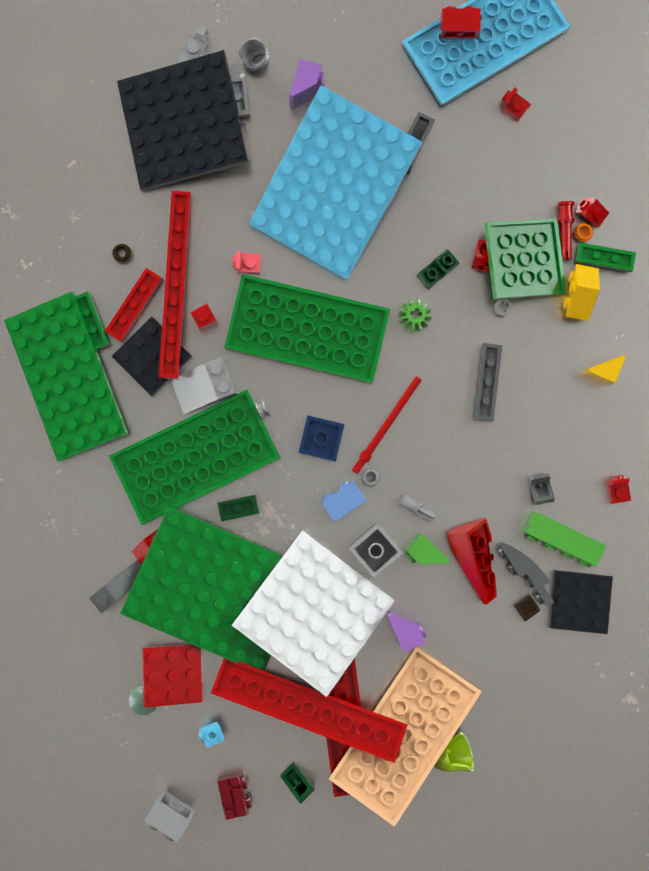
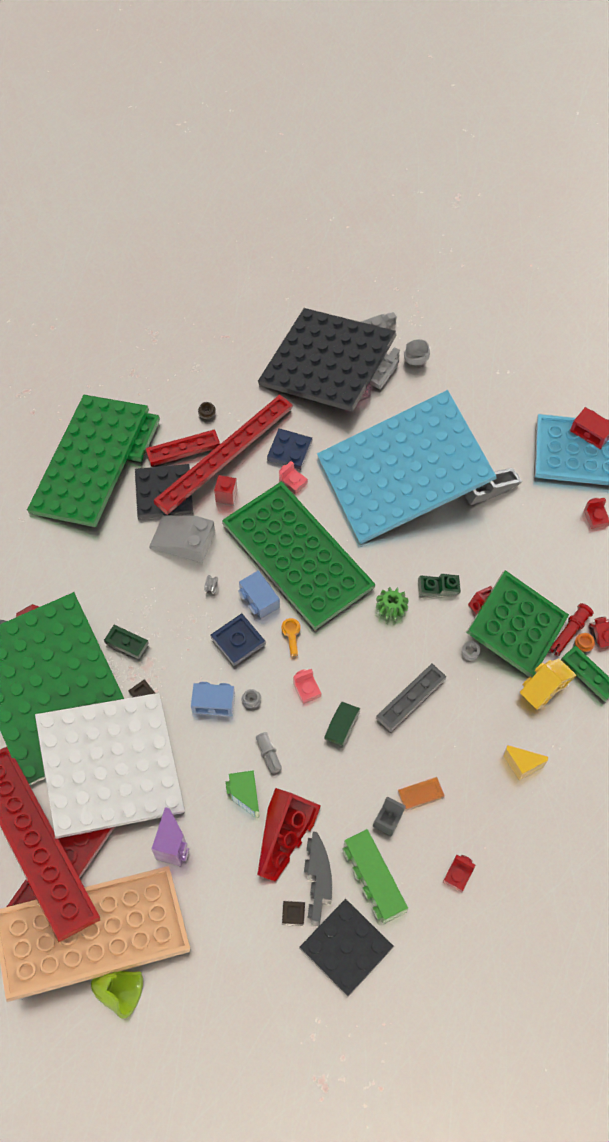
camera: 35 degrees right, 25 degrees down
green plate [109,389,280,525] -> none
medium lavender slope [289,59,325,109] -> none
light grey brick [348,523,403,578] -> none
red bar [352,376,422,474] -> none
none -> dark brown tile [128,679,156,698]
none -> medium blue brick [238,570,280,619]
none -> dark blue plate [267,428,313,470]
none -> light orange plate [281,618,301,657]
none -> coral bracket [293,669,322,704]
none -> dark green slope [324,701,360,746]
none -> clear orange tile [398,777,445,811]

